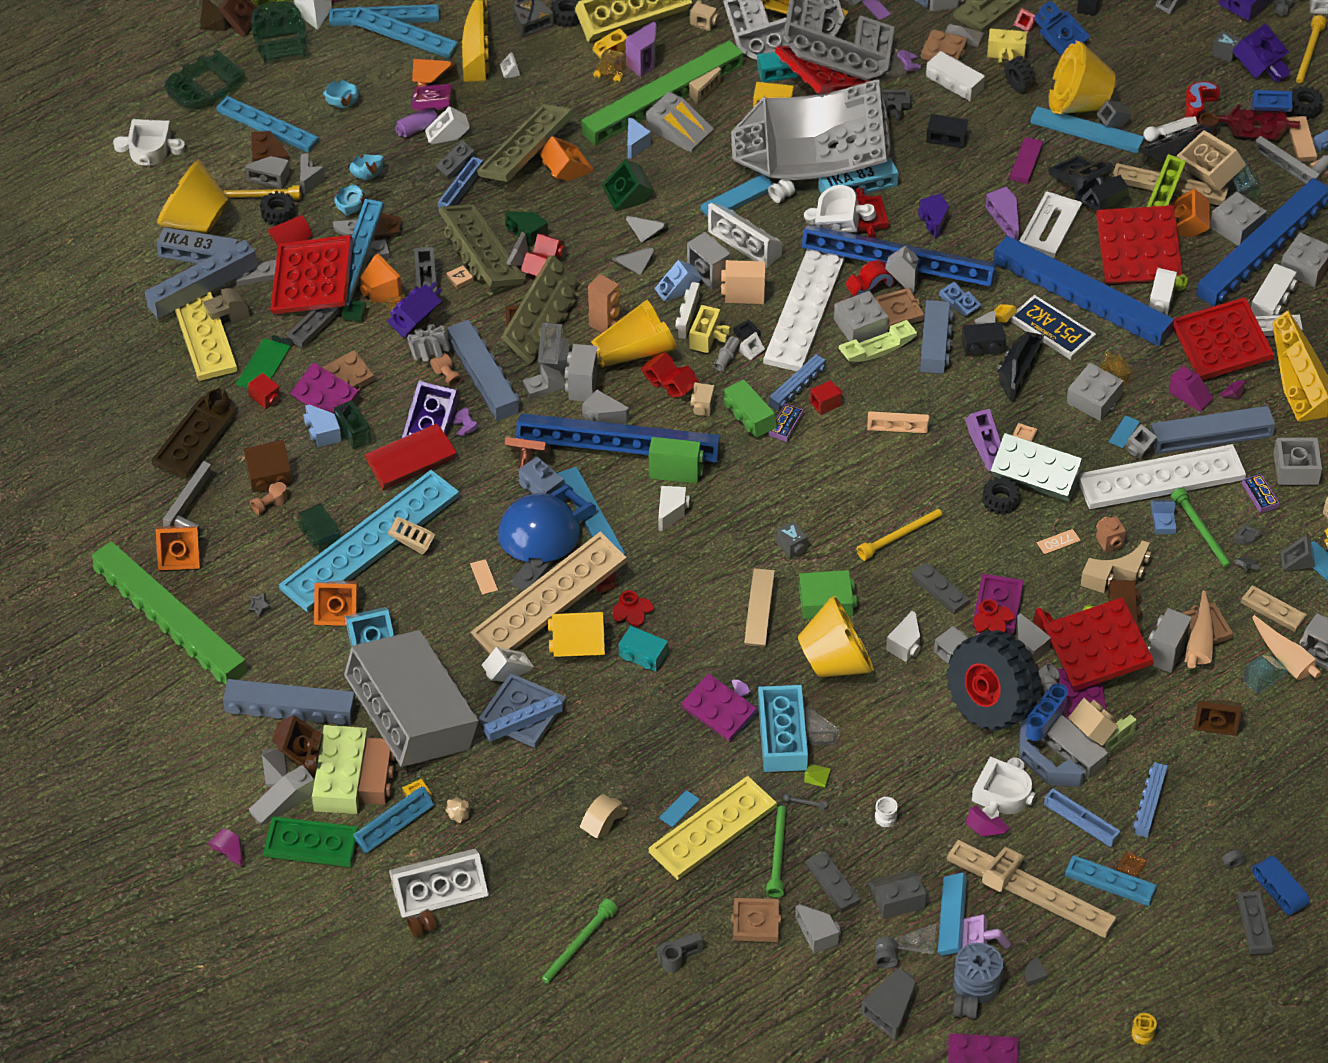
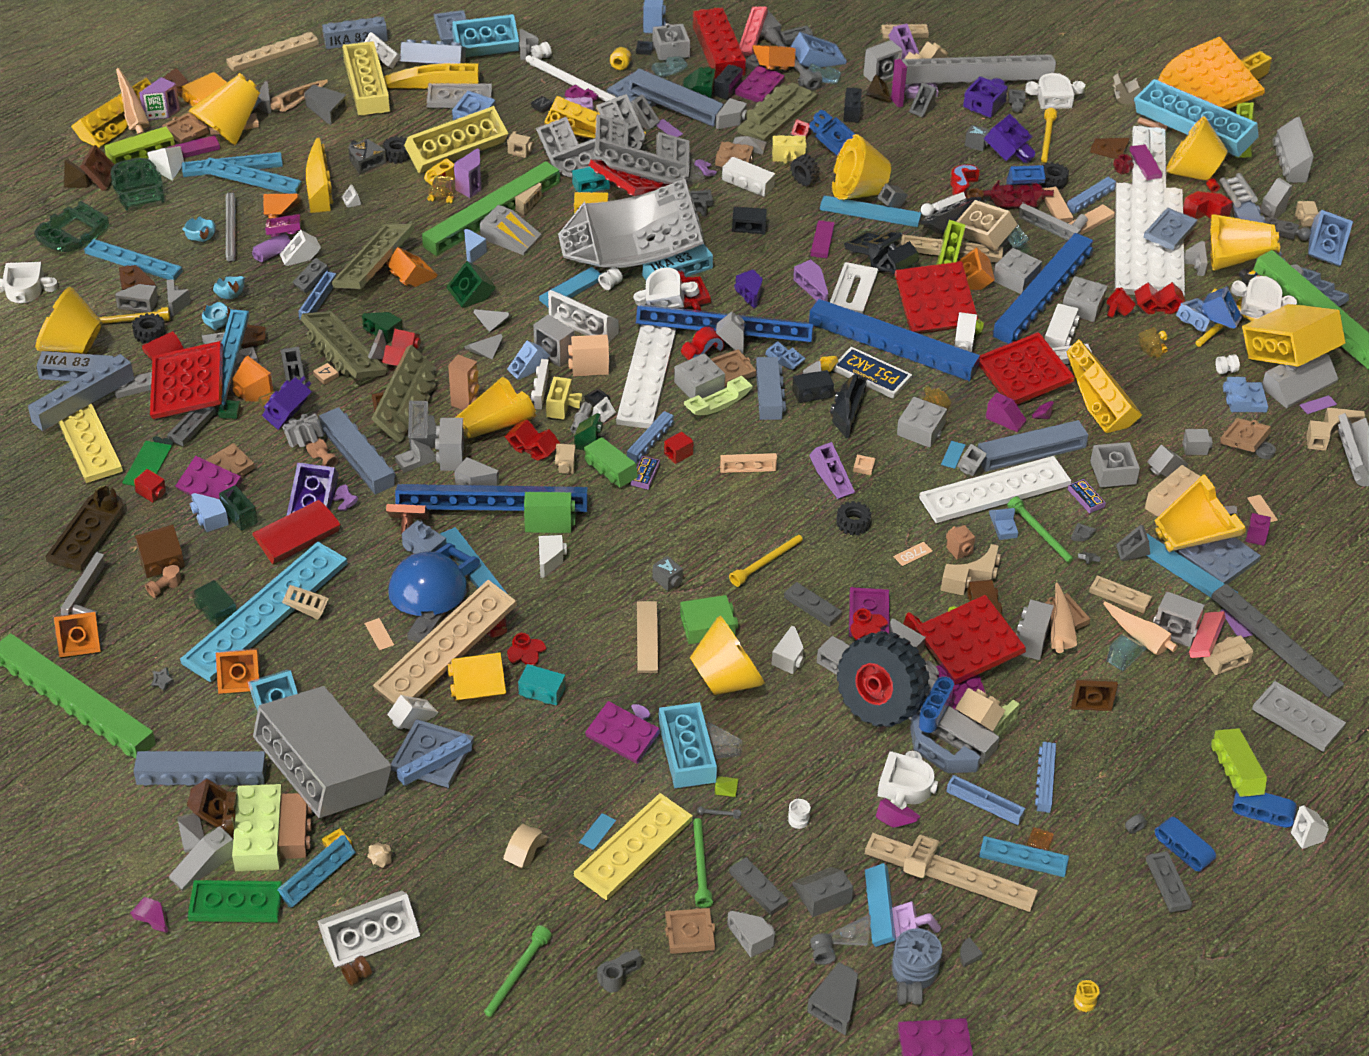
camera: 10 degrees left, 5 degrees down
dark tan brick [204,288,250,324] -> none
brick [991,433,1084,502] -> none
none -> light grey axle [226,193,235,261]
none -> dark green slope [574,413,603,451]

